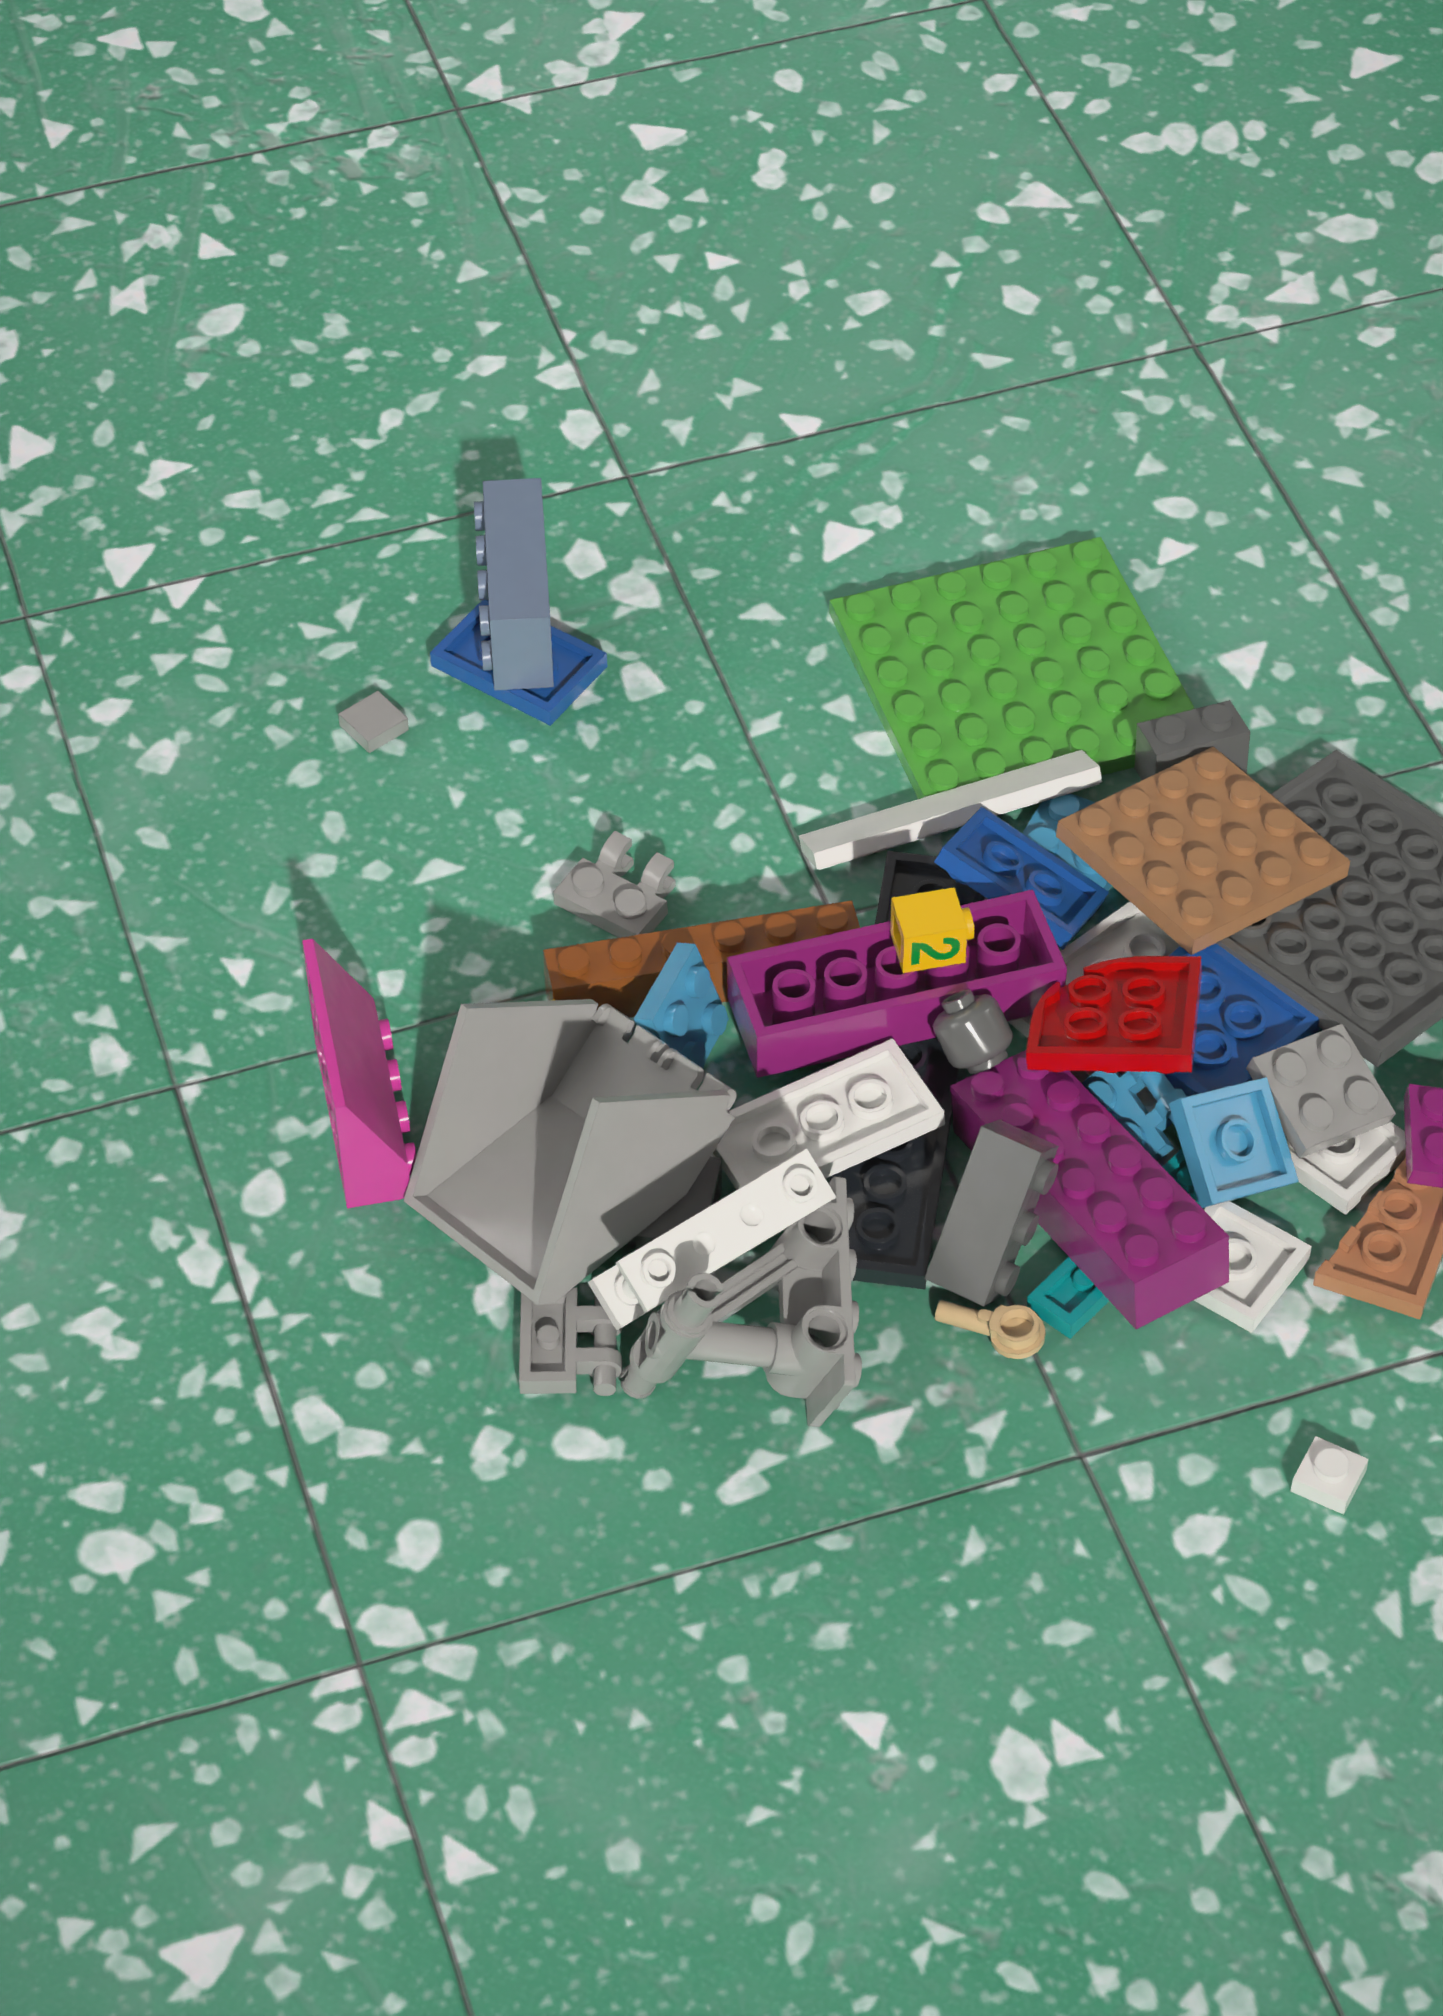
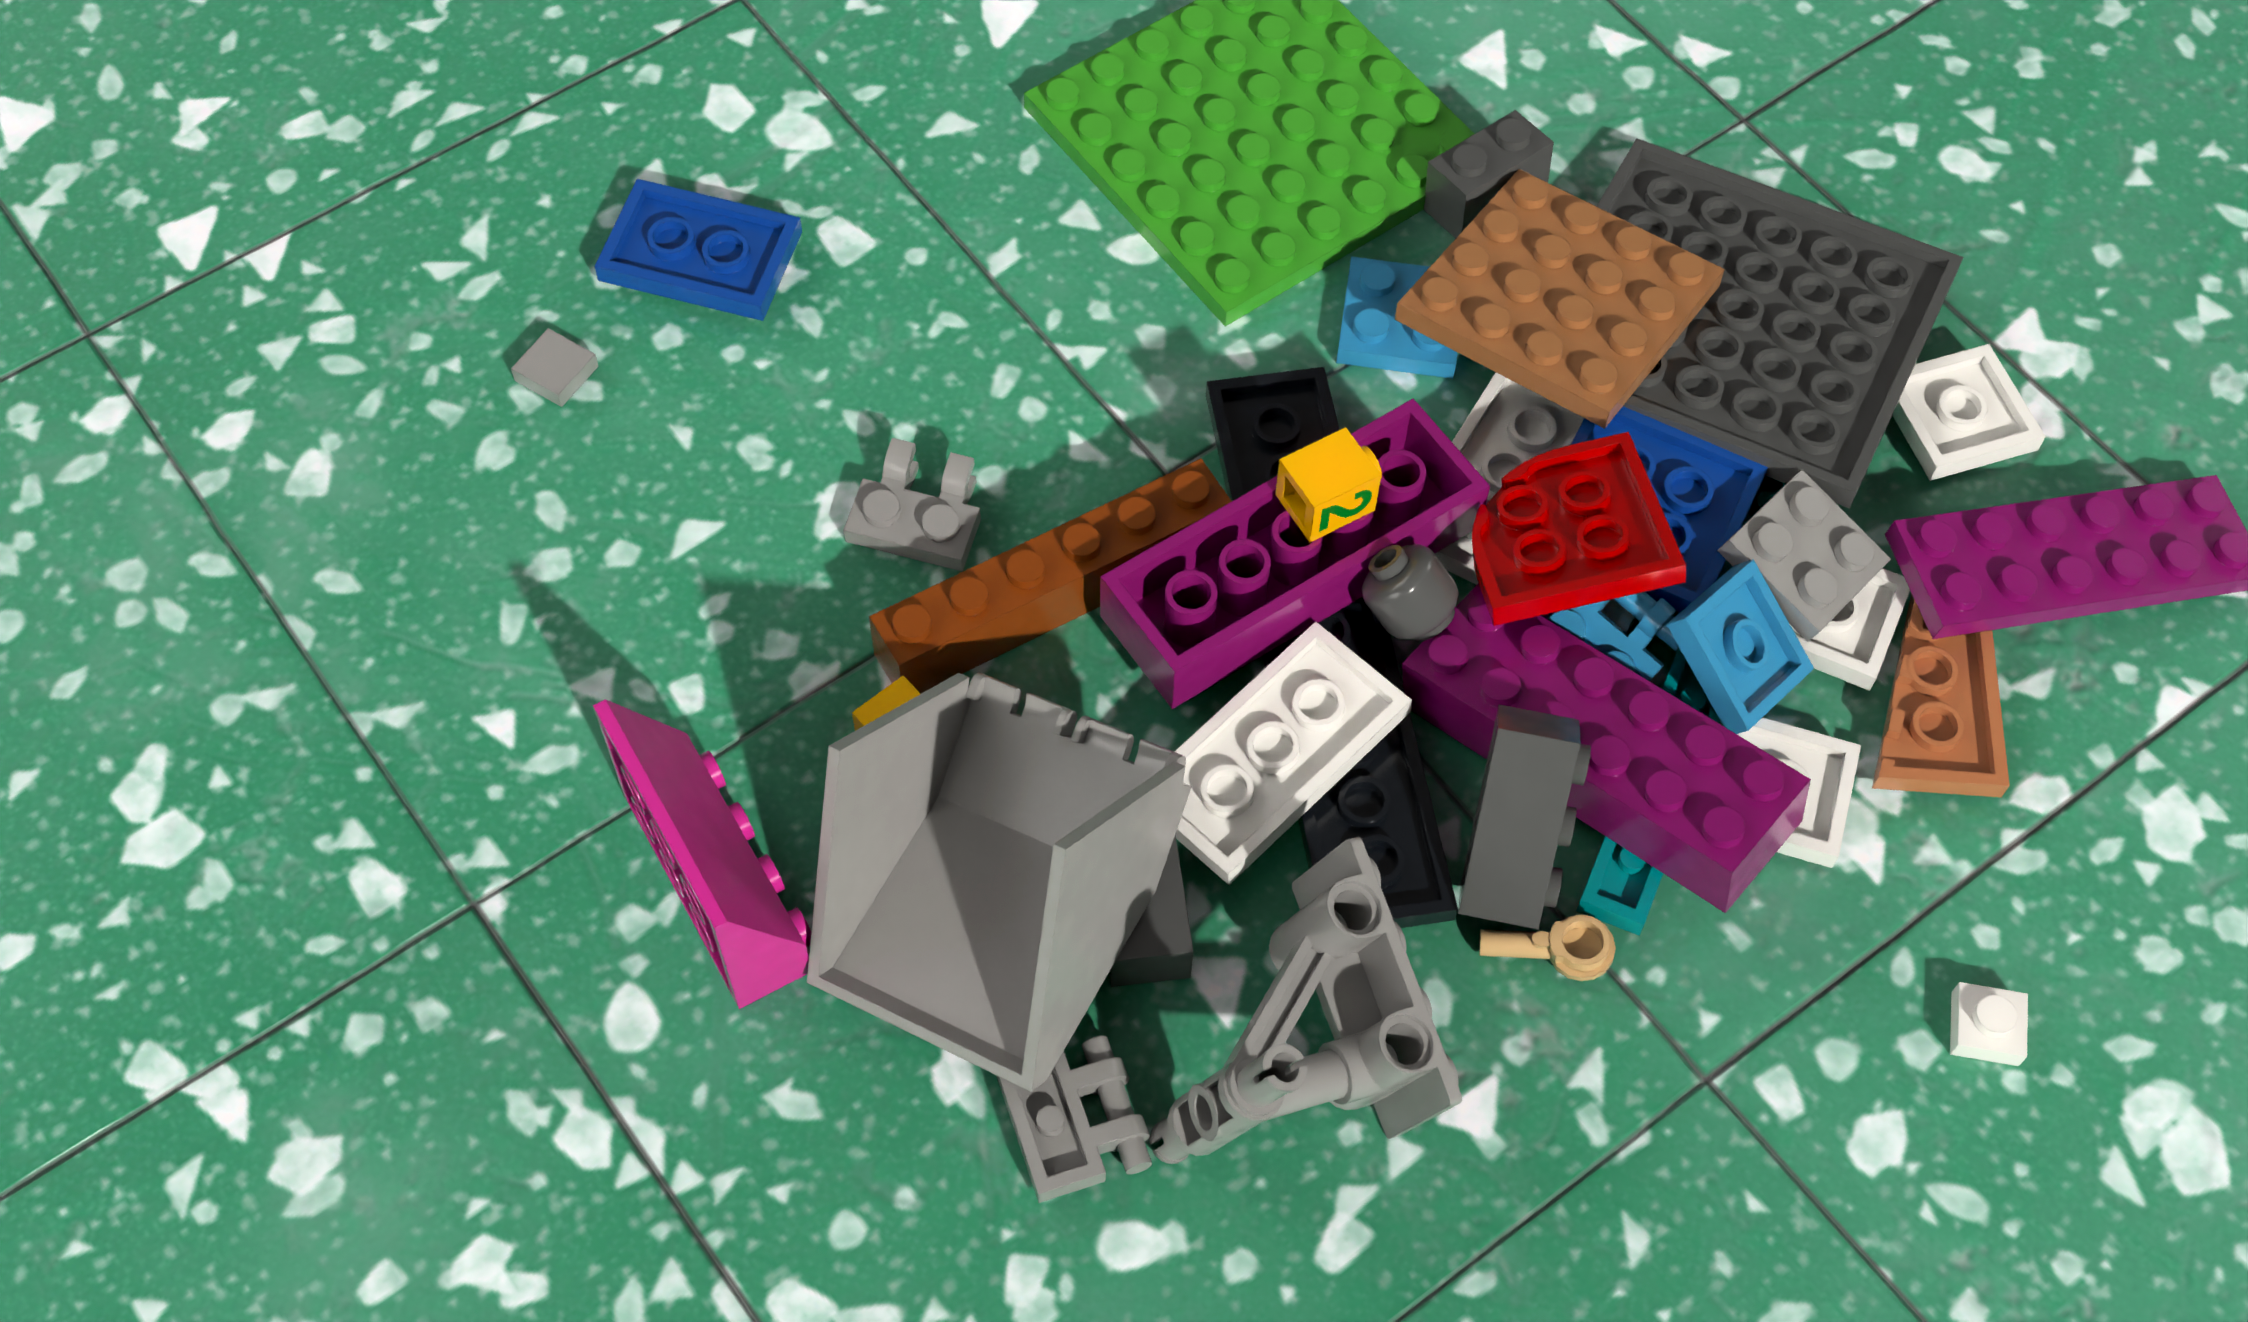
camera: 20 degrees left, 10 degrees up
sand blue brick [474,478,554,690] -> none
white fence [588,1149,836,1331] -> none
dark azure plate [634,943,729,1069] -> none
white tile [799,750,1102,870] -> none
blue plate [934,806,1109,950] -> none

